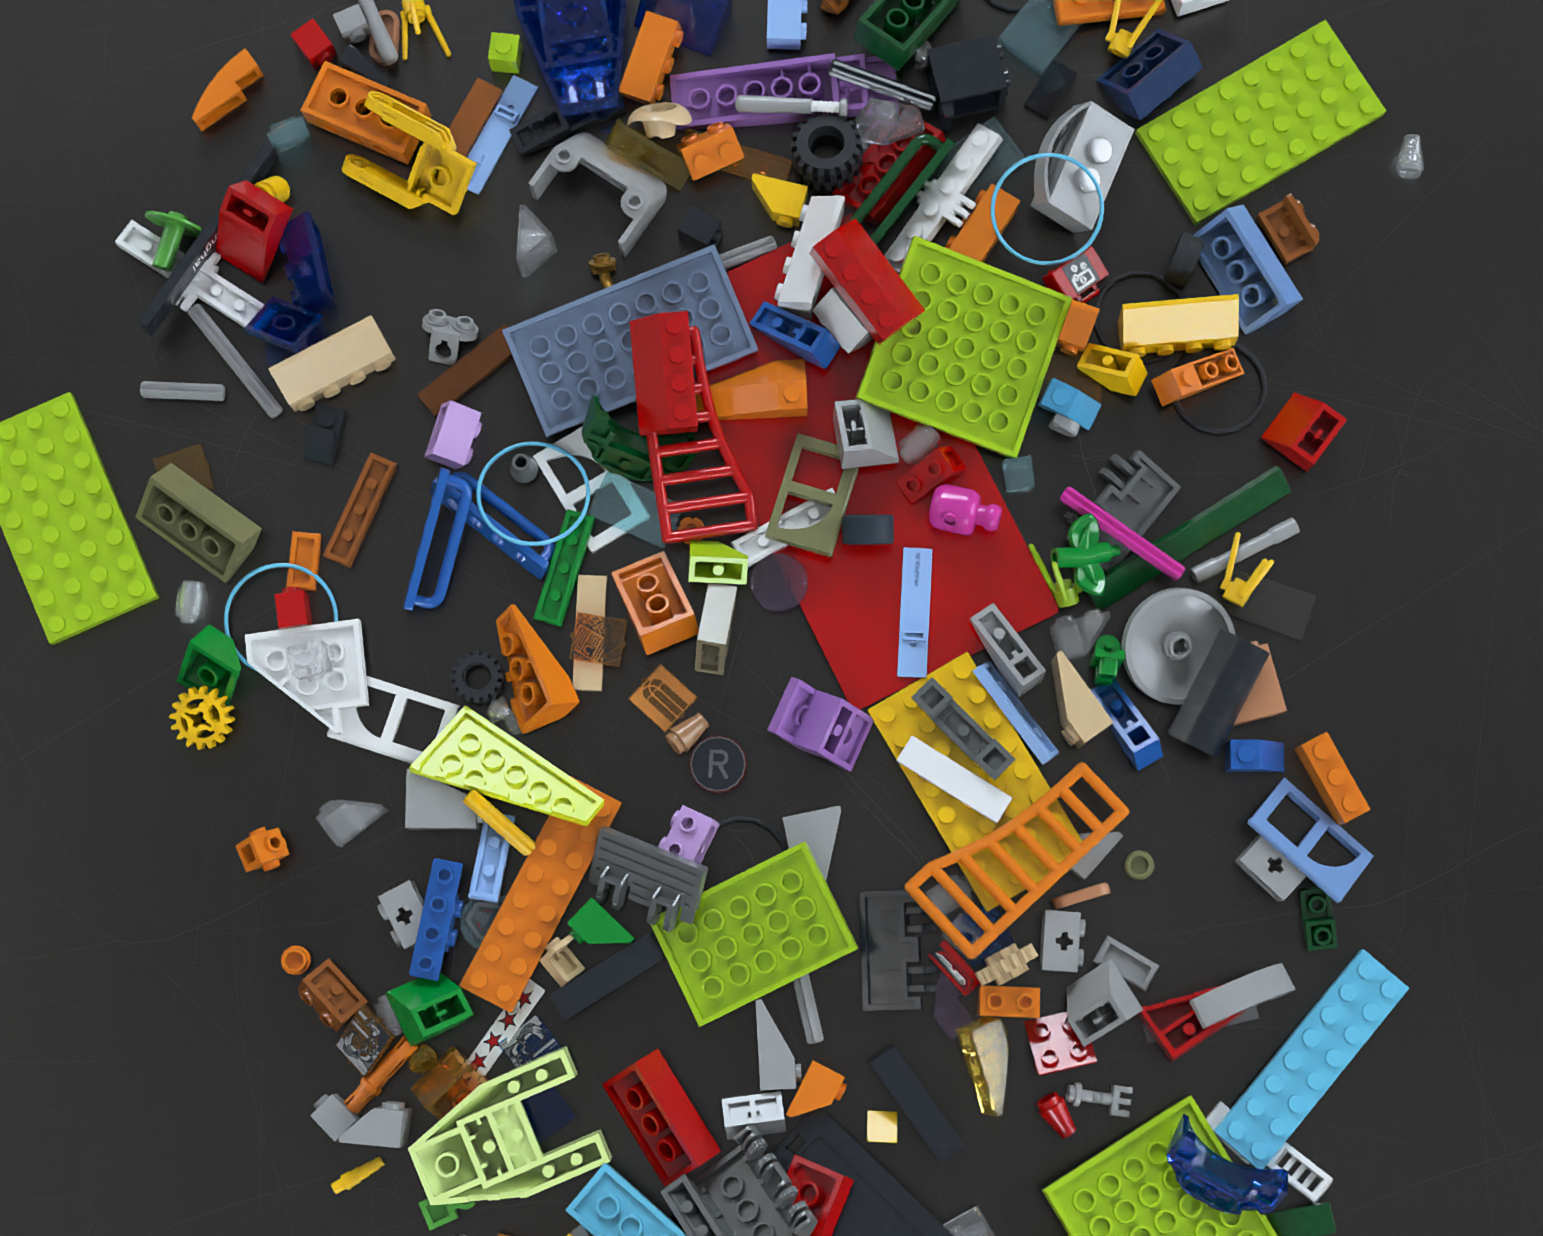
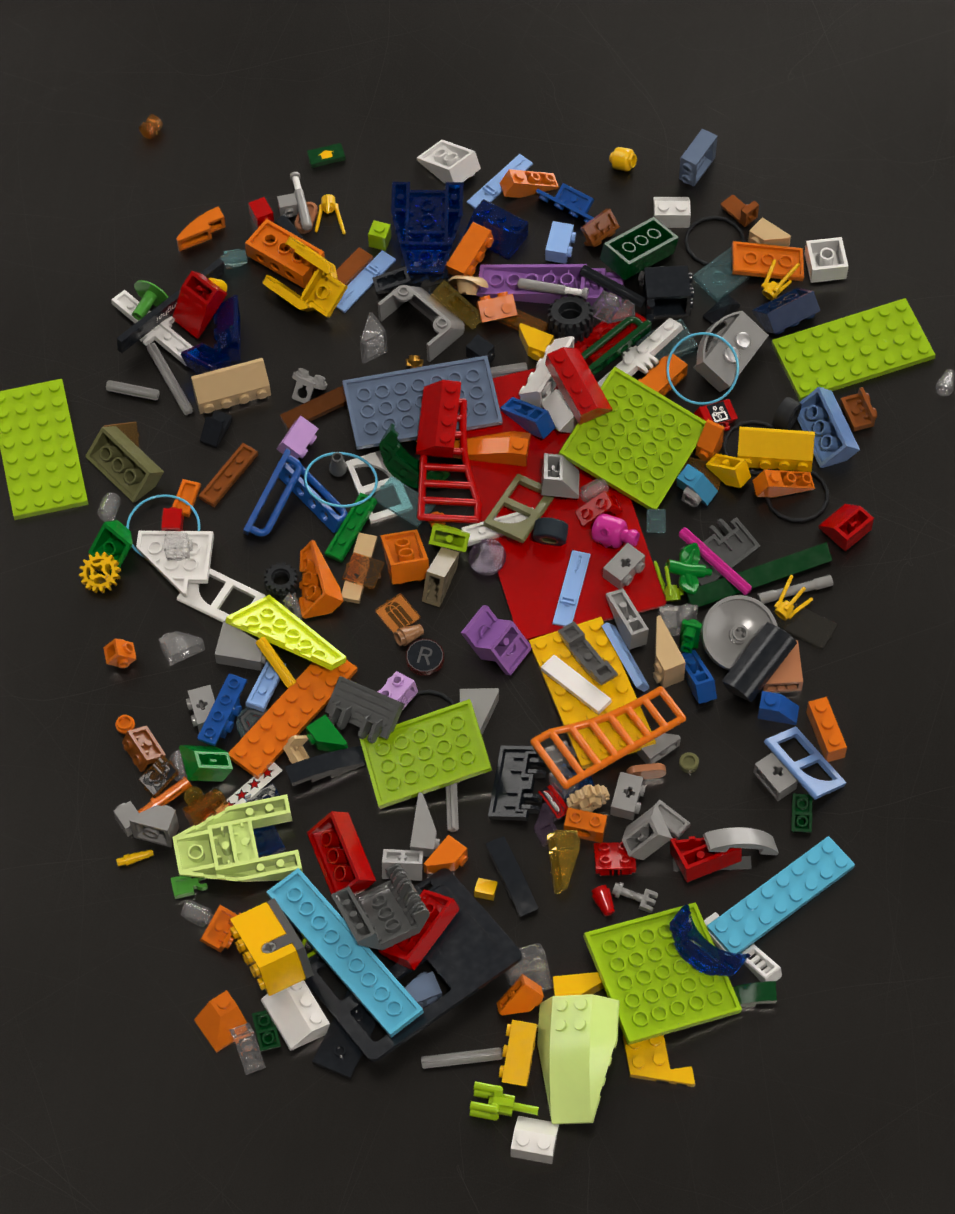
camera: 10 degrees right, 20 degrees down
none -> light grey brick [603,543,645,589]

